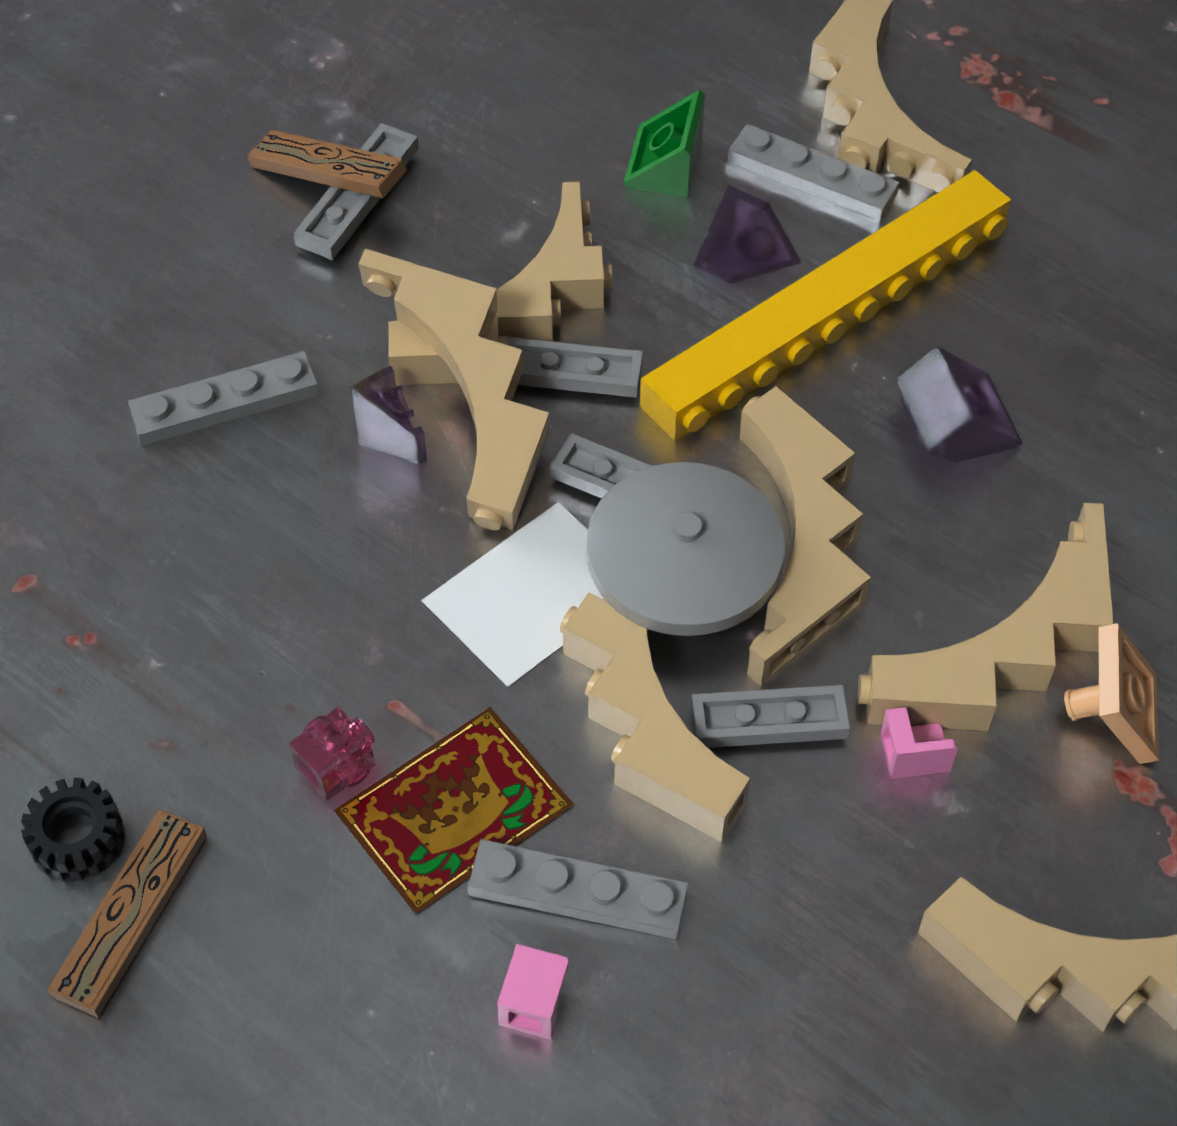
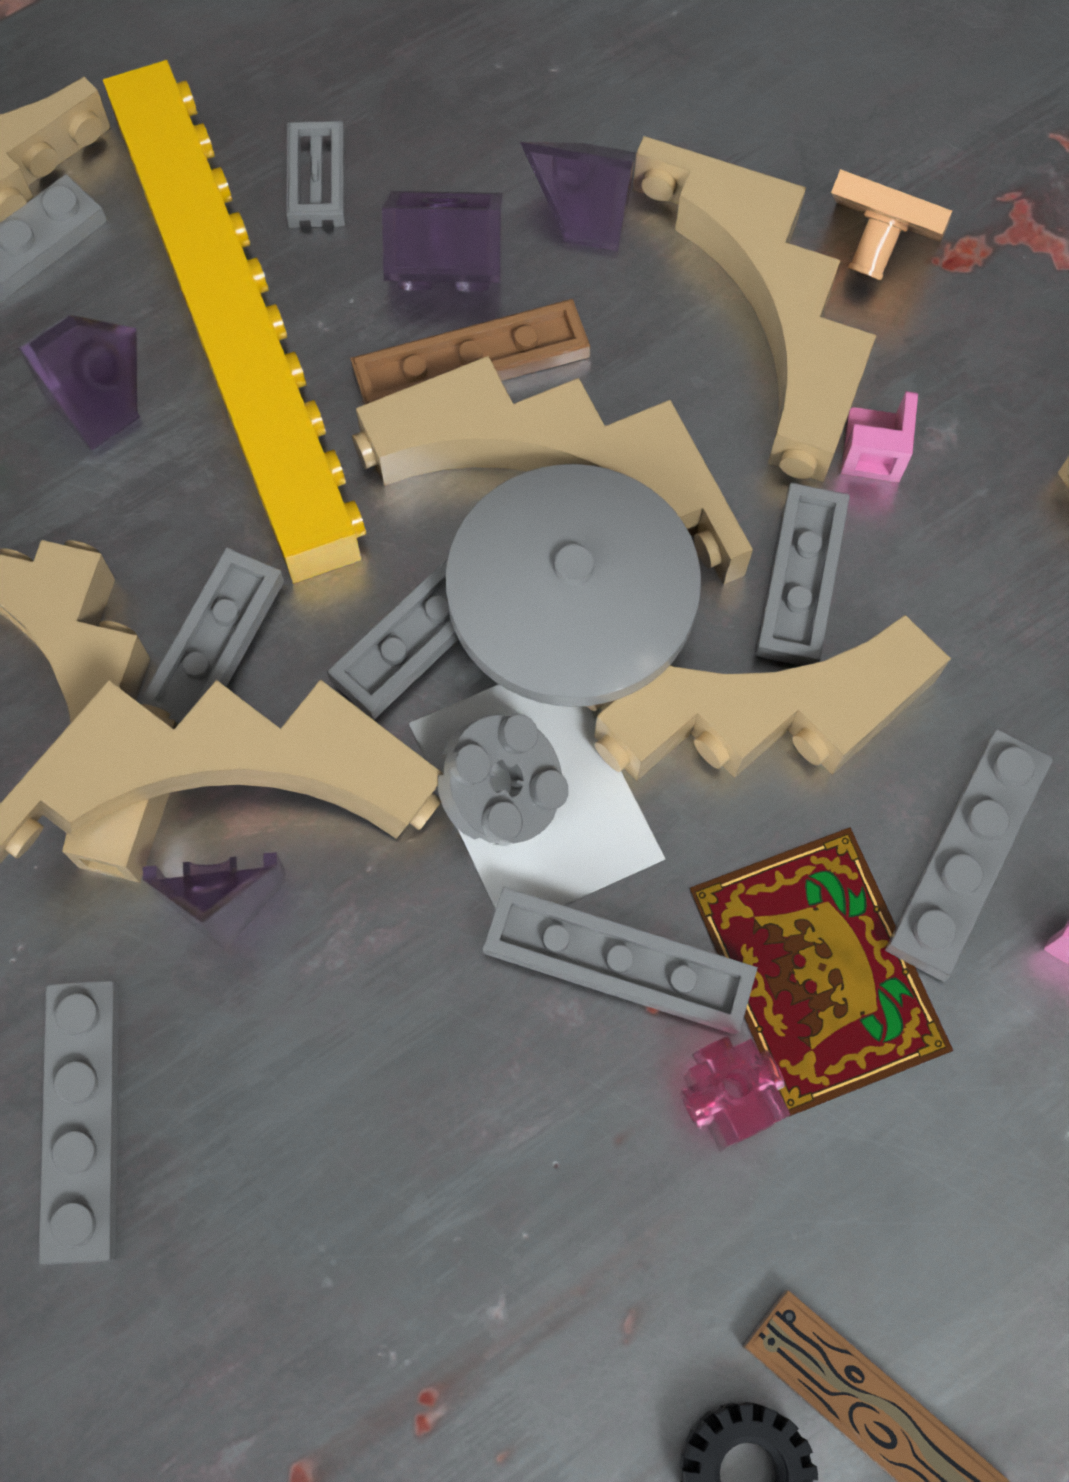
camera: 75 degrees left, 15 degrees up
none -> light grey tile [286,121,345,228]
none -> medium nougat tile [350,299,591,405]
none -> light grey plate [438,714,569,846]
none -> light grey plate [483,887,758,1035]
none -> clear purple slope [520,142,637,251]

